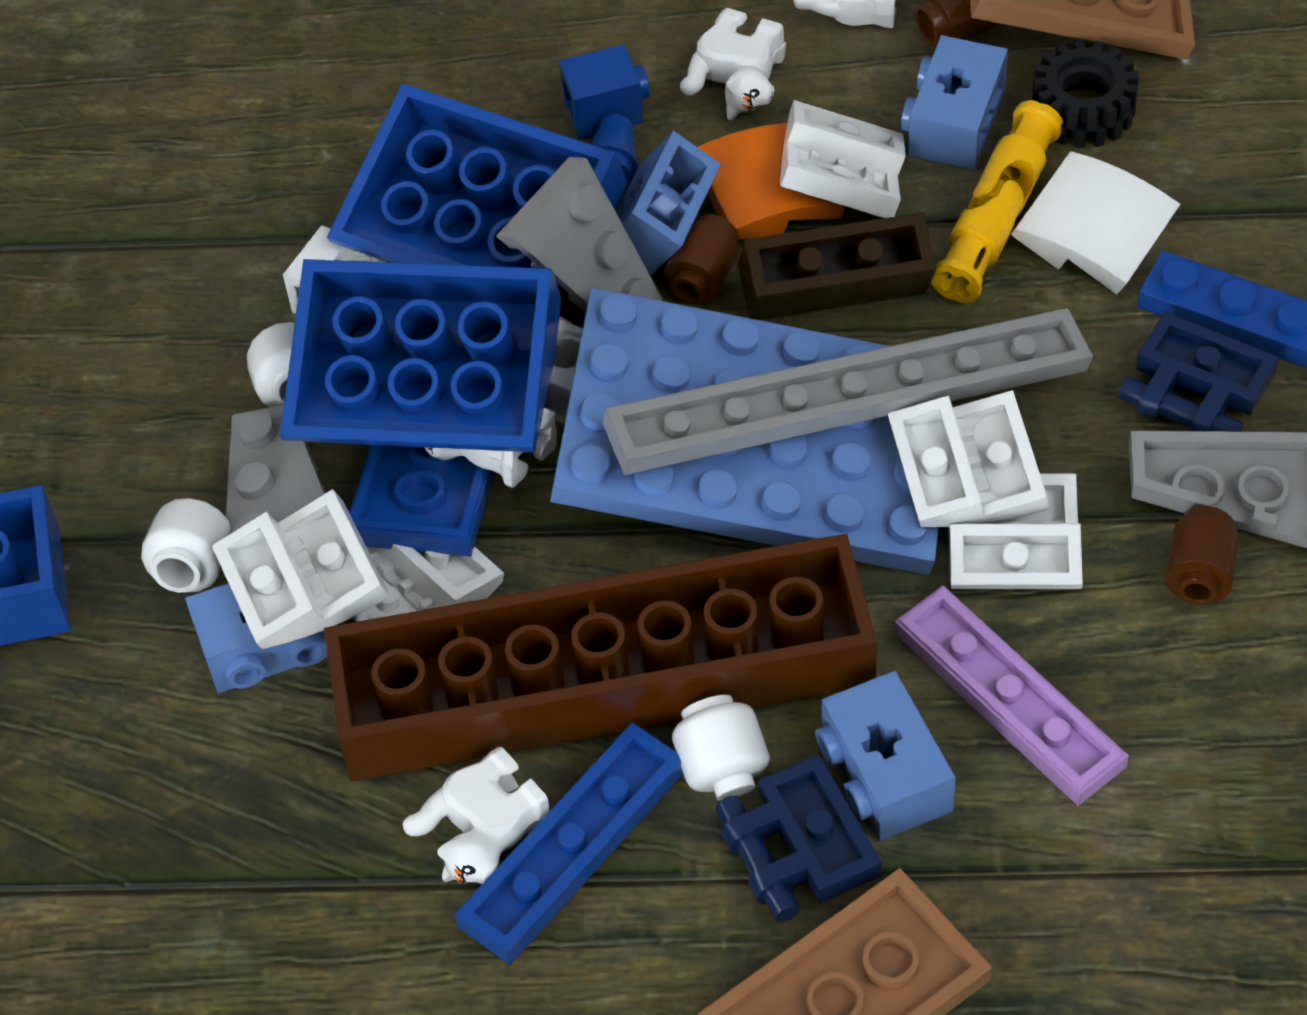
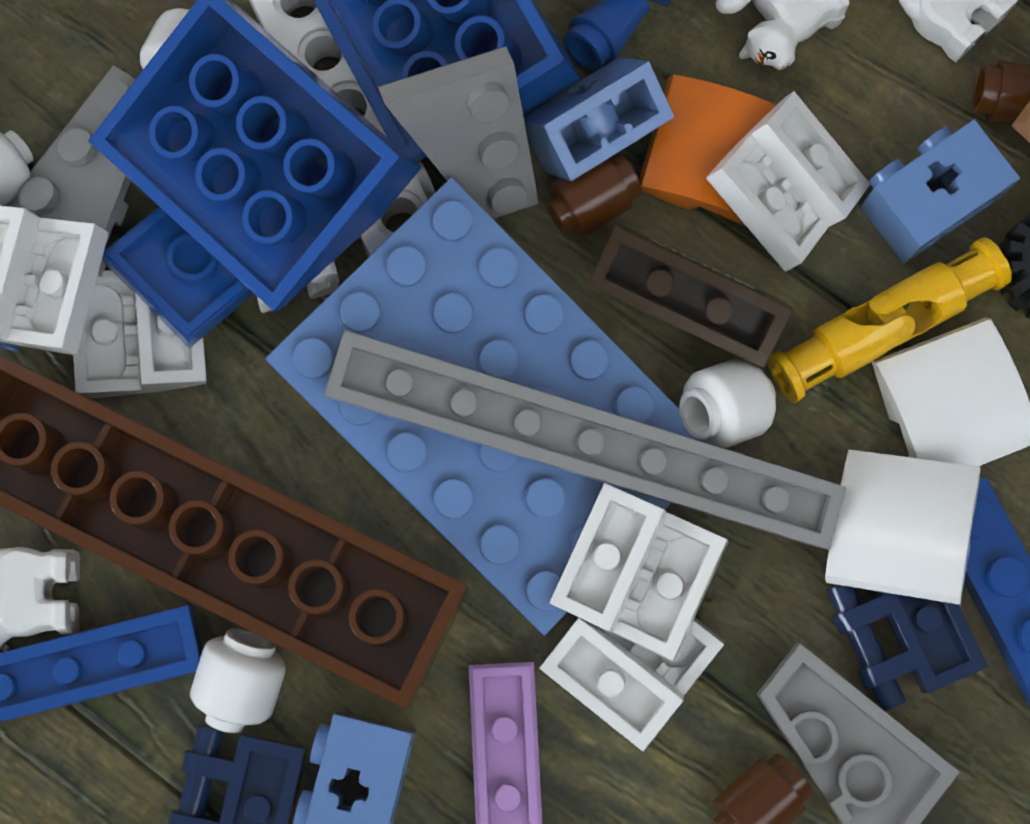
camera: 30 degrees right, 25 degrees up
none -> white head [679,358,776,449]
none -> white slope [825,449,981,605]

